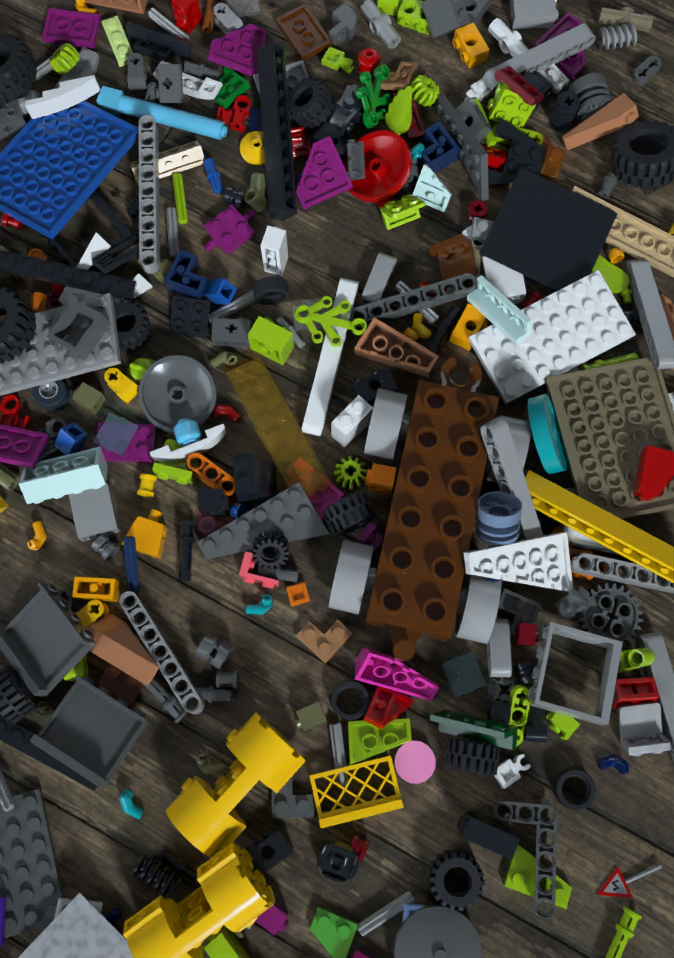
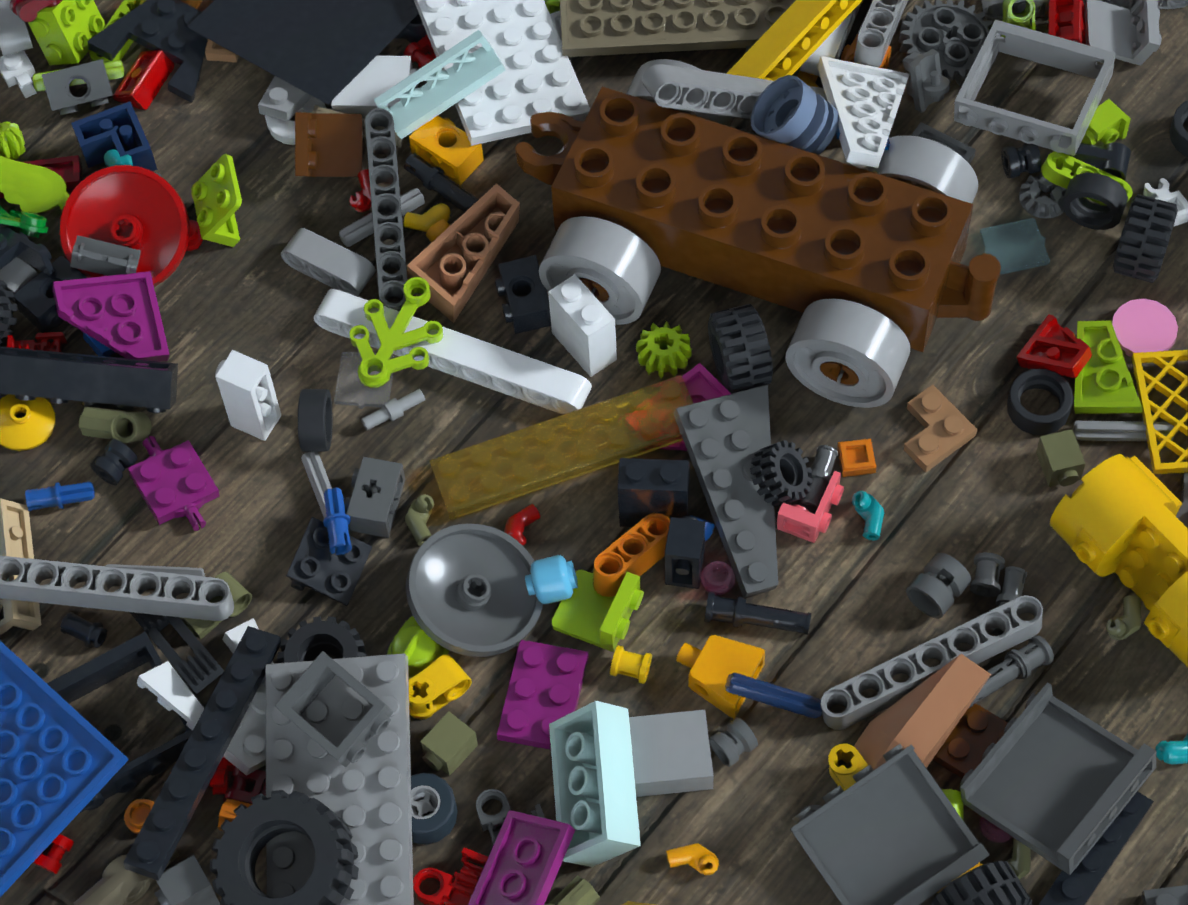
camera: 75 degrees left, 15 degrees down
blue brick [54,422,88,455] -> none
light orange brick [72,577,120,602] -> none
clear light blue piece [93,413,138,456] -> none
white slope [150,424,227,462] -> none
dark blue brick [164,250,208,300] -> none
lime axle [172,173,188,224] -> none
blue brick [203,278,237,305] -> none
lime brick [248,316,294,365] -> none
dark pink wedge [355,648,439,701] -> none
magenta bracket [357,522,384,553] -> none
orange brick [365,463,397,496] -> none
light aqua wing [412,164,452,212] -> none
dark green fence [430,709,517,750] -> none
dark grey wing [436,95,489,201] -> none
dark red wheel [467,200,487,222] -> none
light grey beam [487,619,512,677] -> none
dark red plate [515,623,539,647] -> none
teal brick [528,394,567,475] -> none
clear blue arm [597,755,629,775] -> none
none -> blue axle [323,487,352,555]

